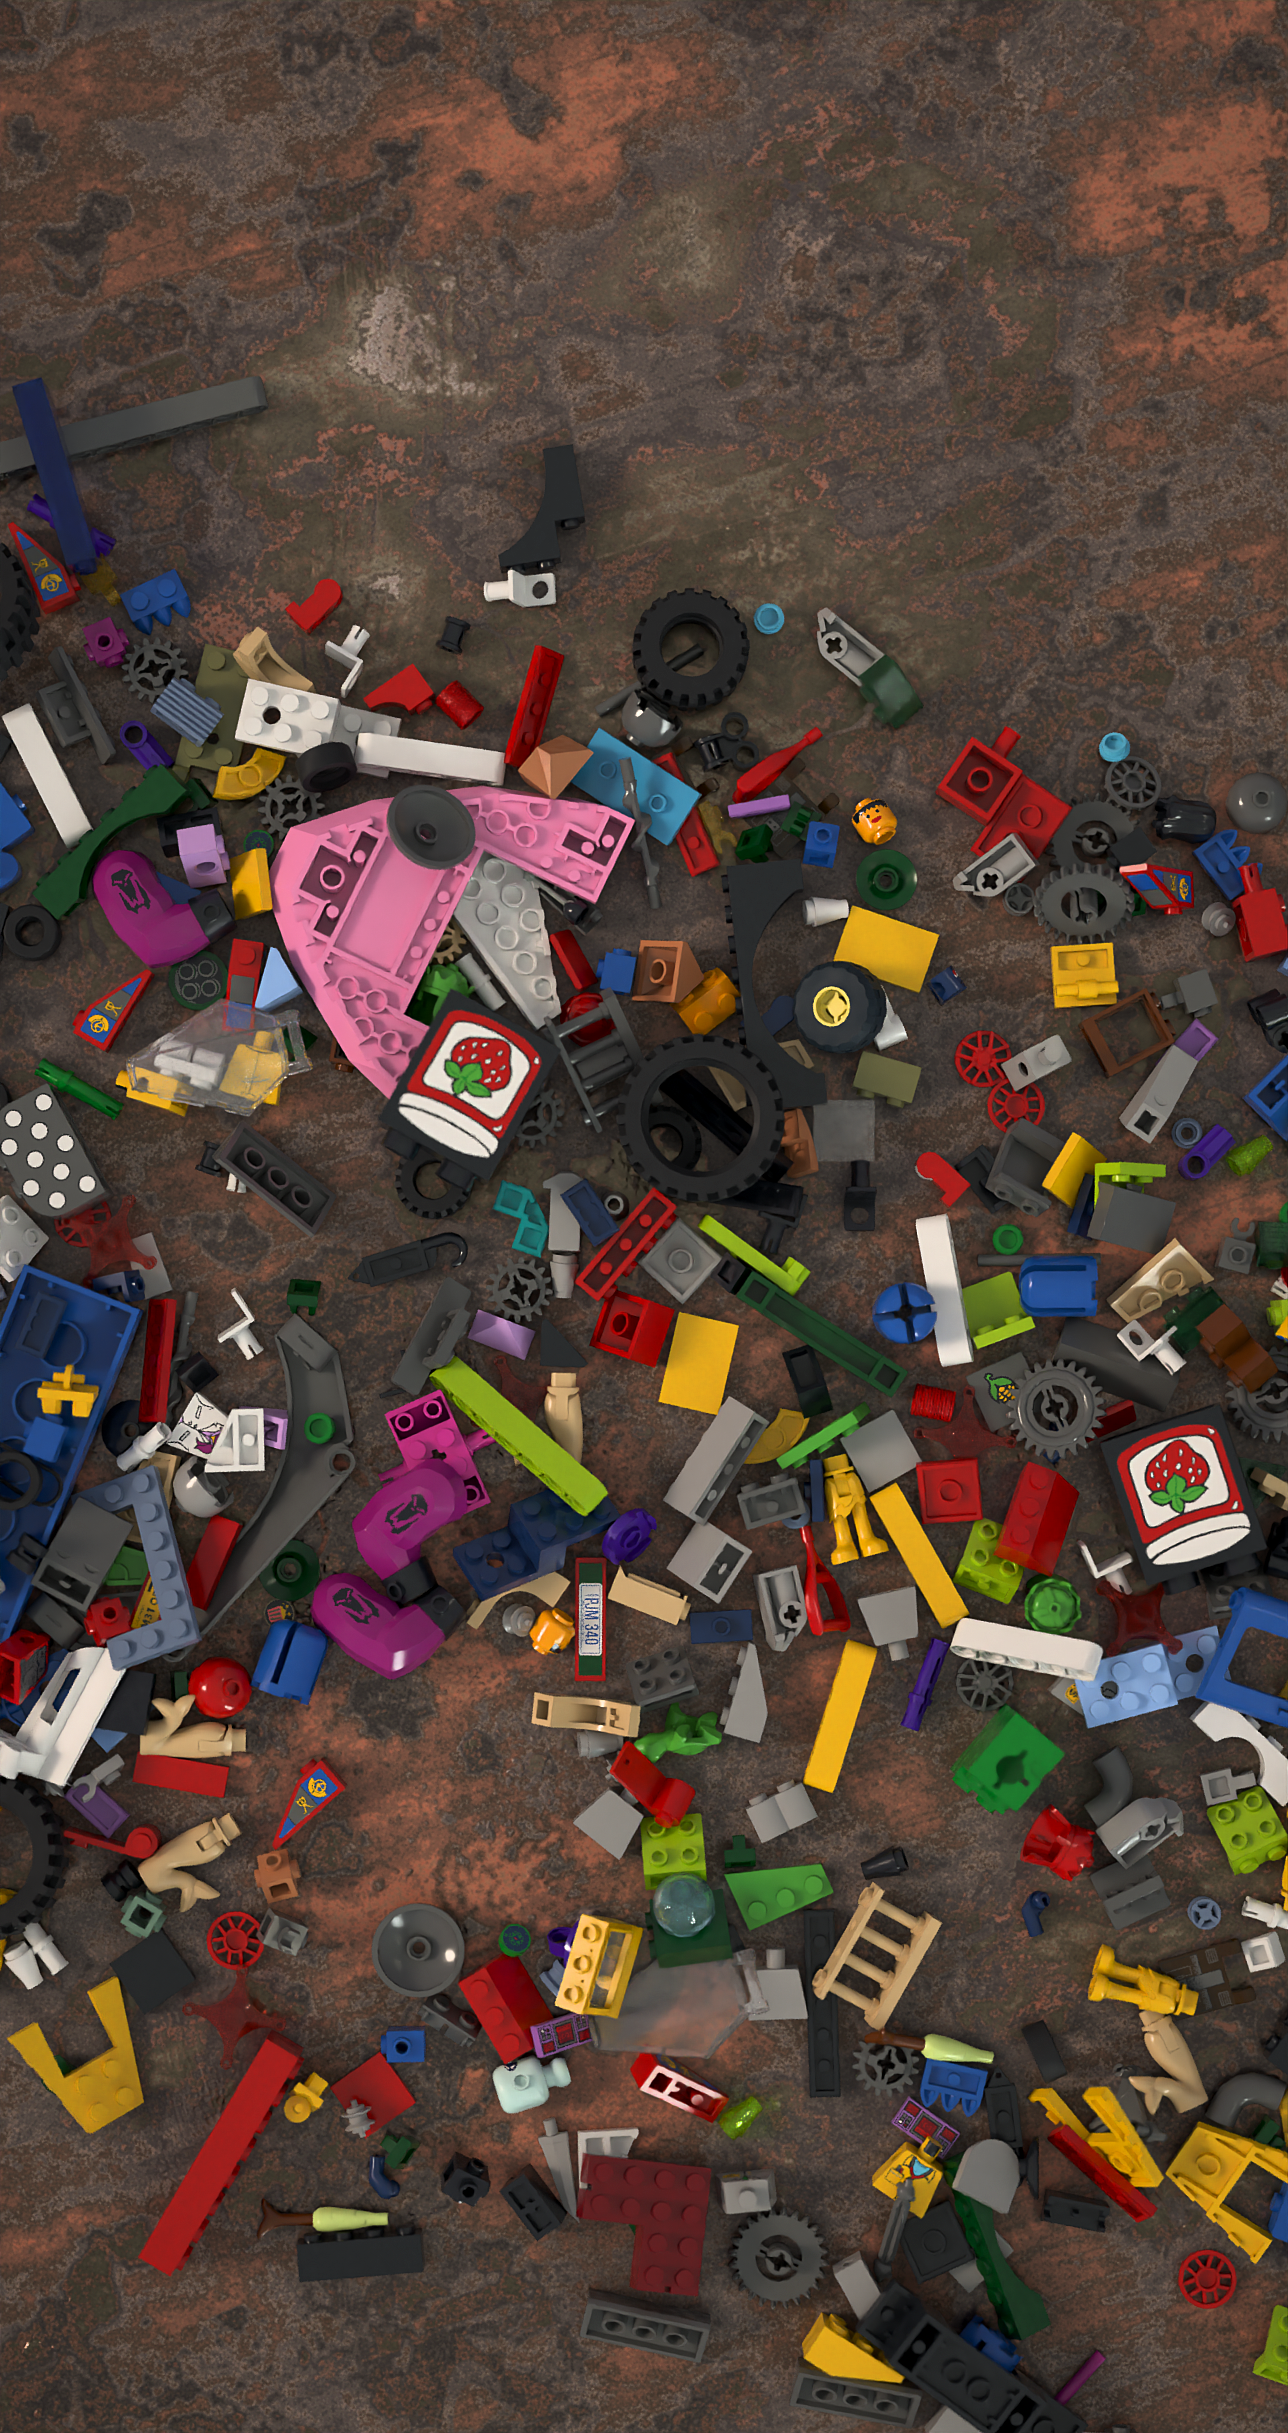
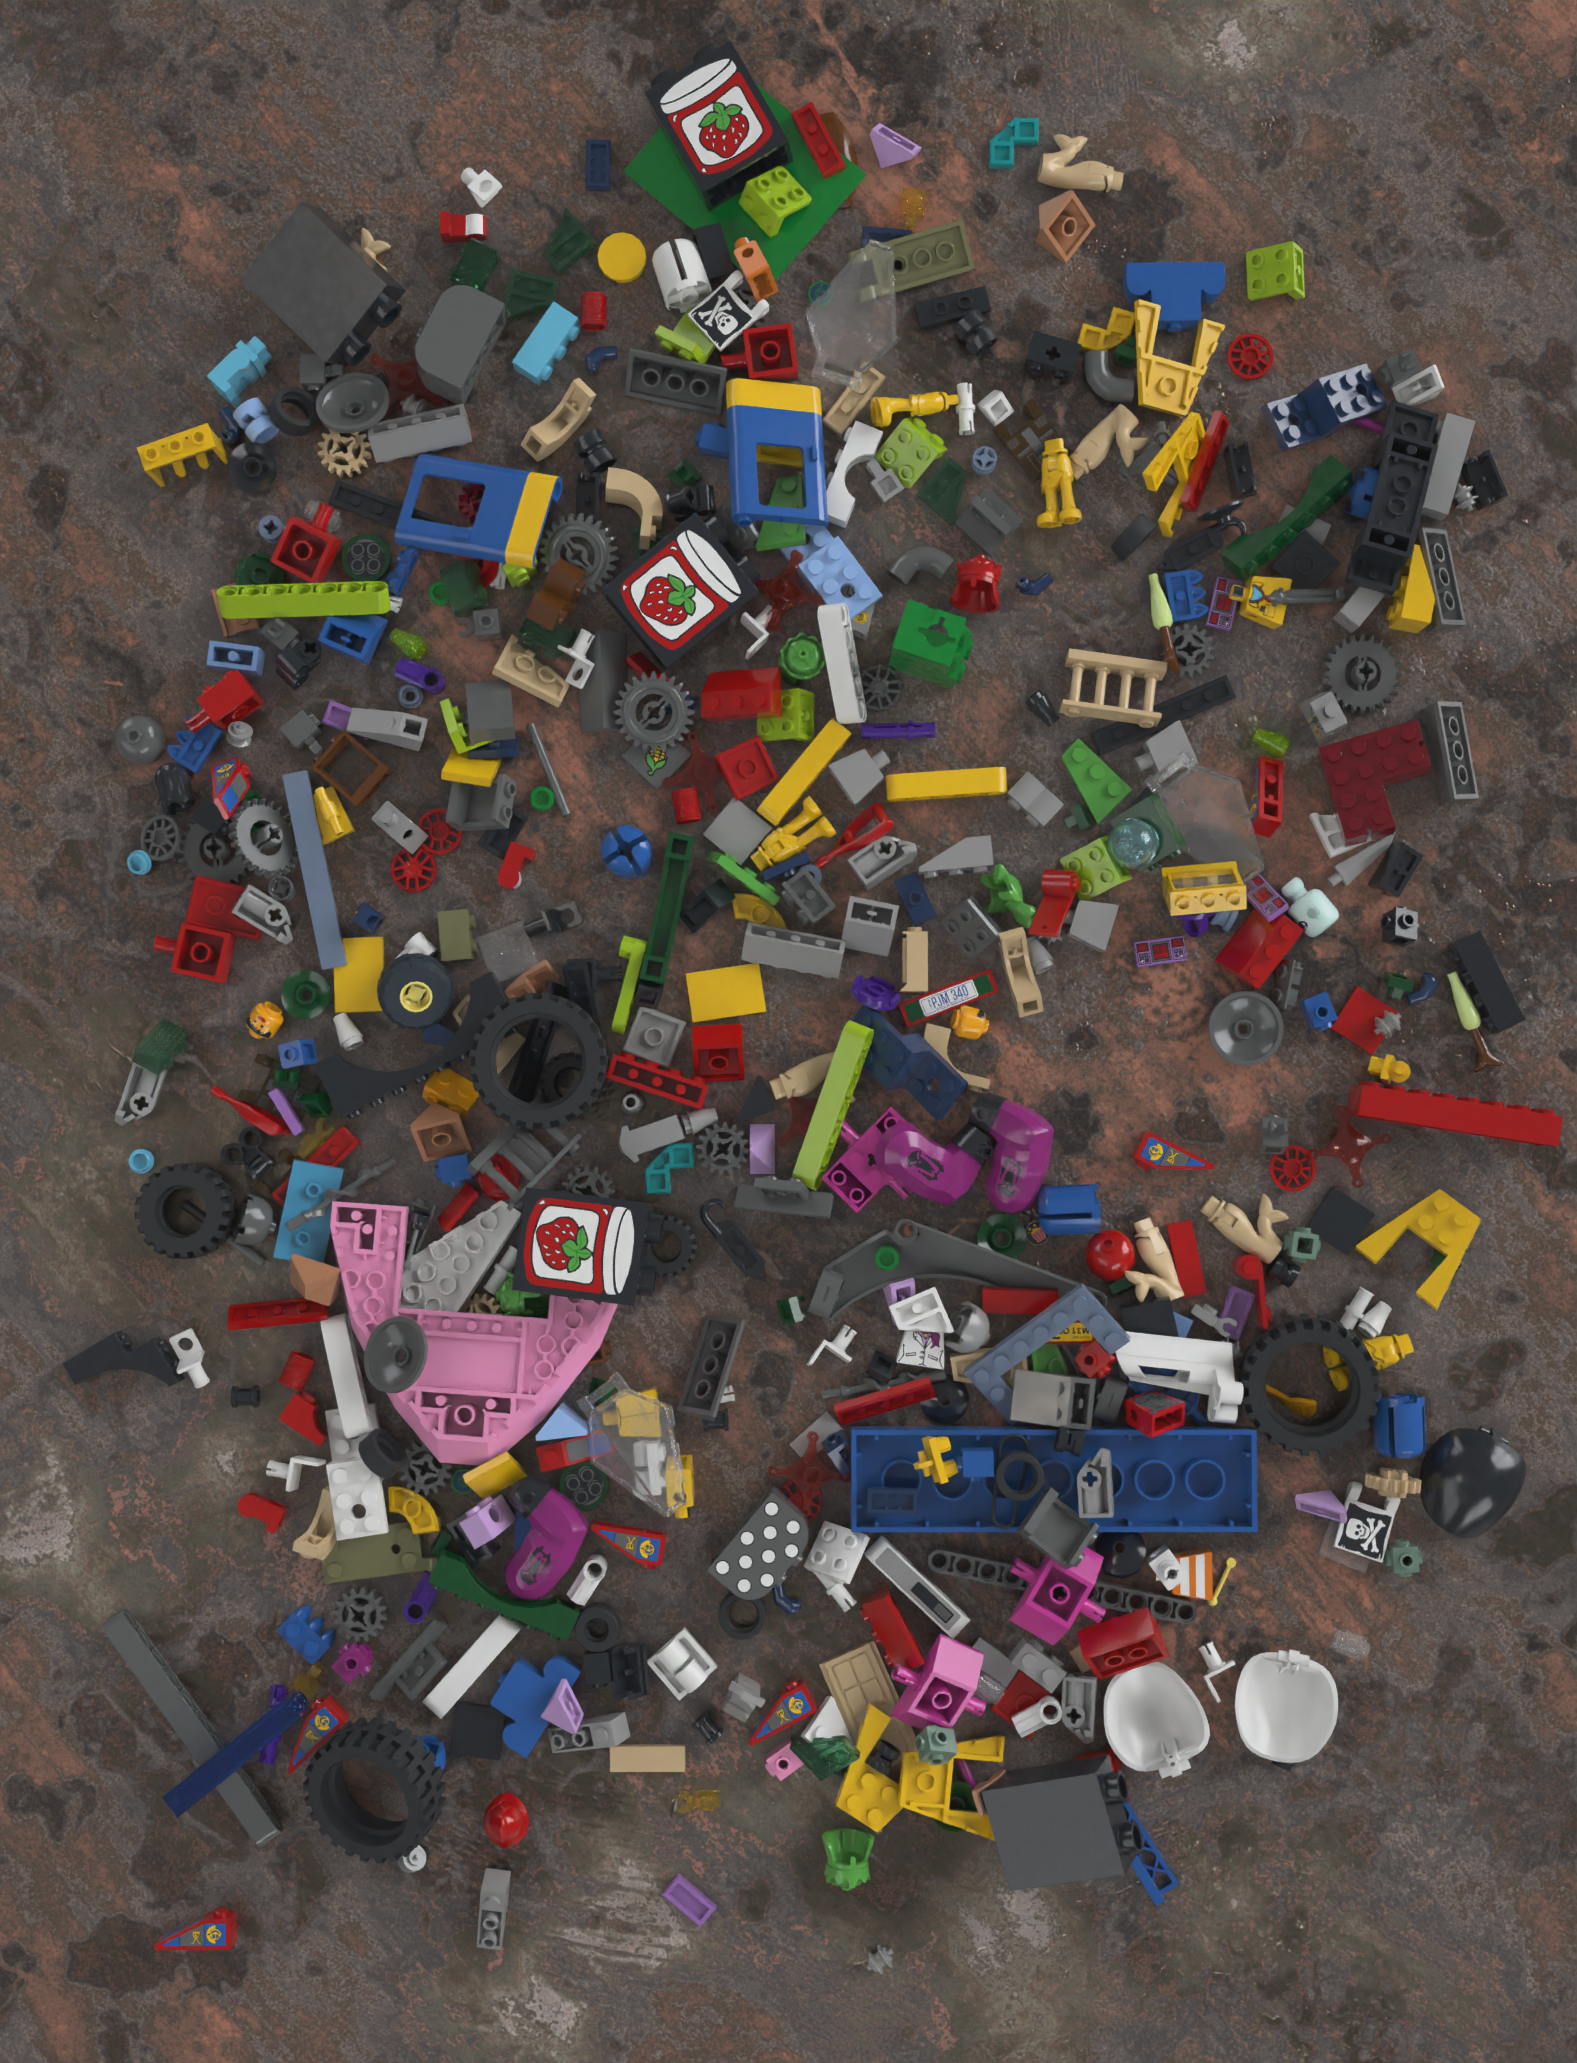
camera: 110 degrees left, 0 degrees up
green pin [34,1058,124,1121] -> none
white pin [116,1422,172,1473] -> none
sand blue brick [150,677,224,748] -> none
nougat brick [254,1848,301,1904] -> none
tile [498,1924,531,1957] -> none
light grey wheel [502,1603,536,1637] -> none
dark blue plate [560,1178,620,1247] -> none
white beam [916,1213,974,1367] -> none
light grey tile [952,2139,1019,2214] -> none
lime bracket [962,1272,1035,1350] -> none
blue cylinder [1019,1256,1098,1317] -> none
light grey piece [1095,1797,1184,1869] -> none
none -> sand blue tile [282,770,348,970]
none -> white piece [566,1554,608,1606]
none -> bright green wing [756,475,806,551]
none -> clear green wing [916,456,967,526]
none -> tile [1133,936,1187,967]
none -> dark blue bracket [1260,364,1388,452]

